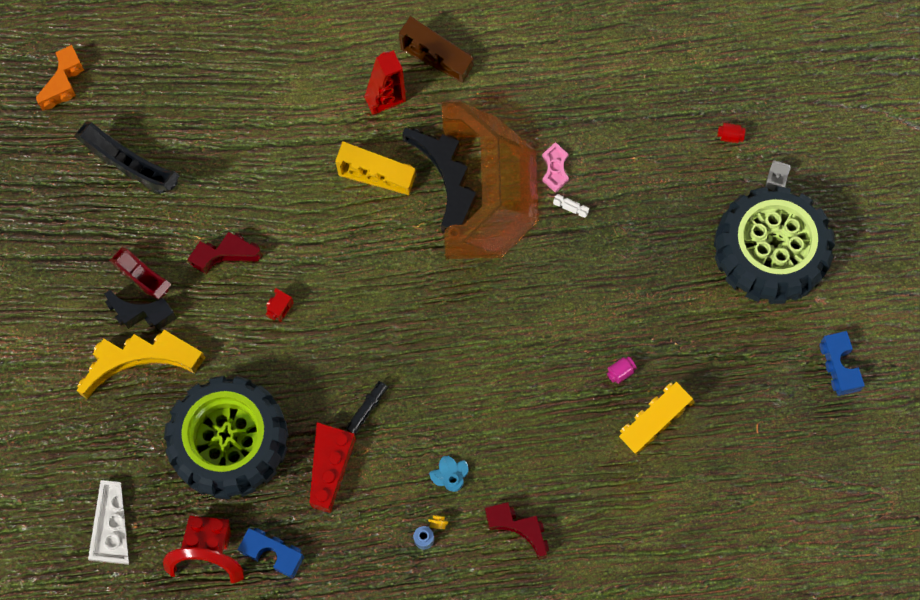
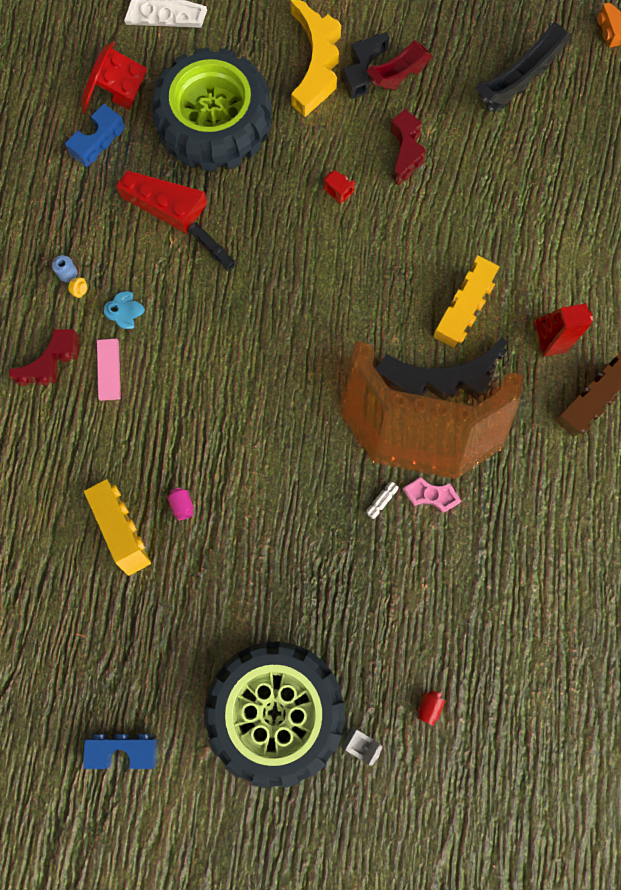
camera: 100 degrees right, 5 degrees up
none -> bright pink tile [97,339,121,401]

